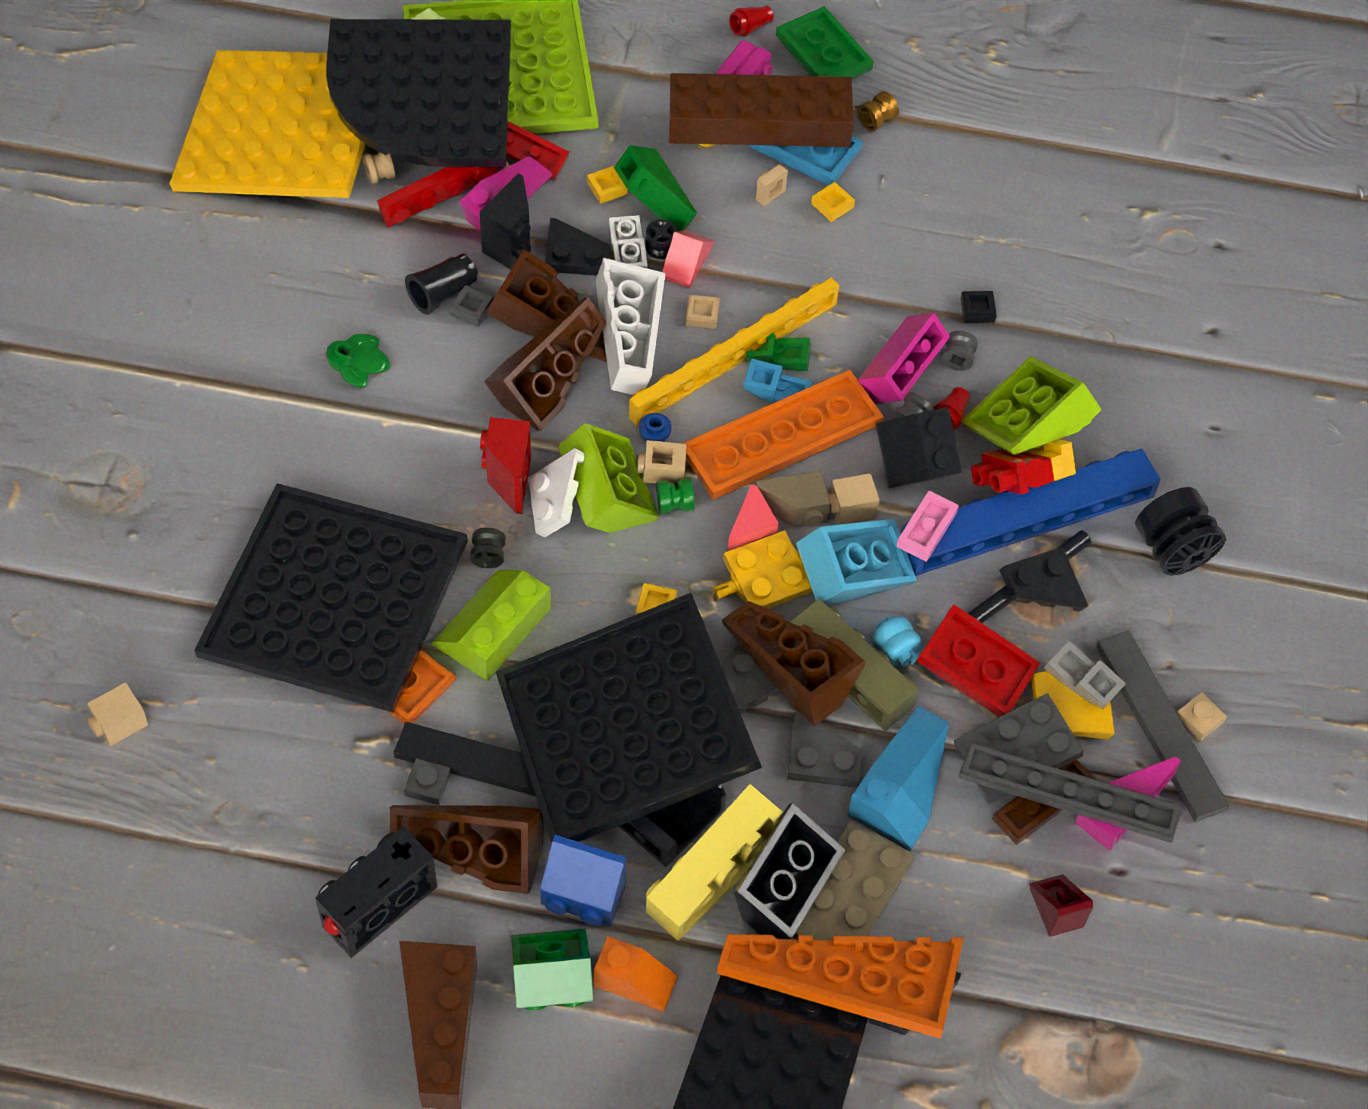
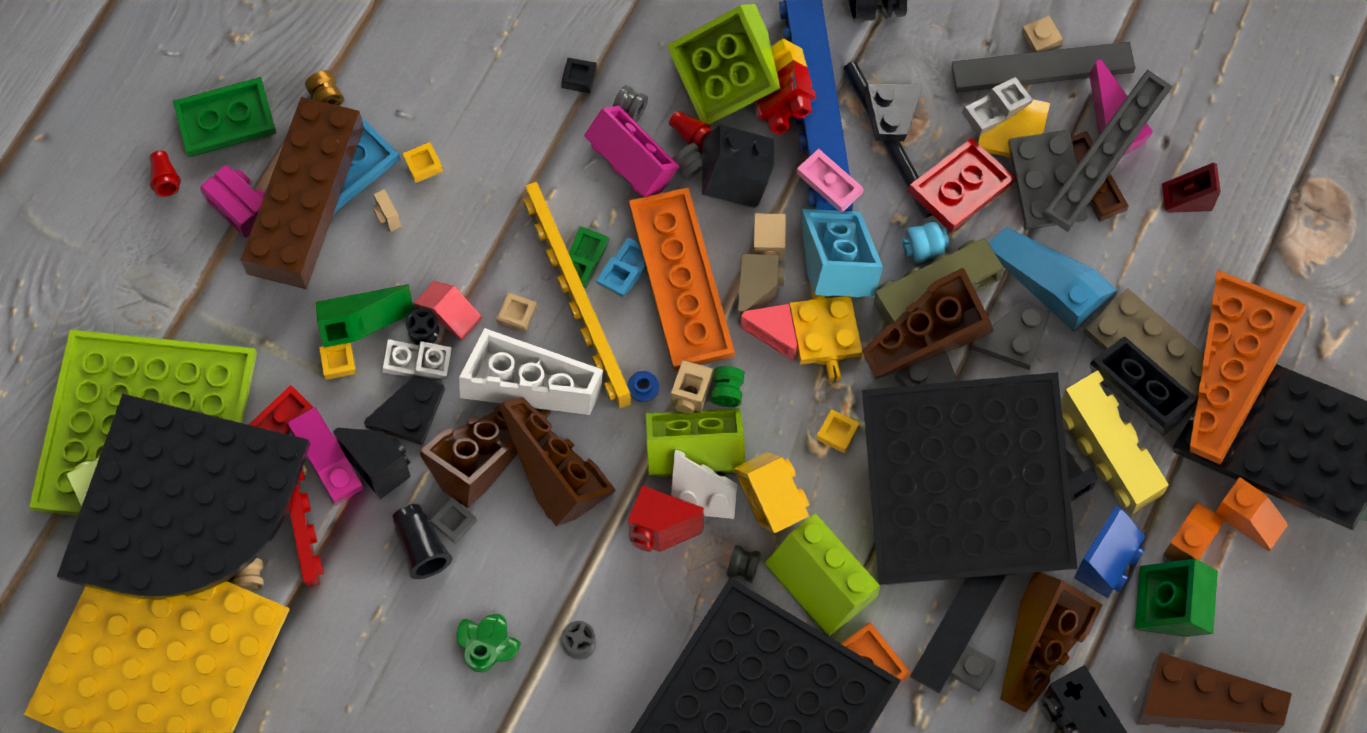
camera: 70 degrees left, 10 degrees up
none -> dark grey wheel [562,621,596,660]
none -> yellow brick [733,452,809,533]
none -> orange slope [1215,477,1288,551]

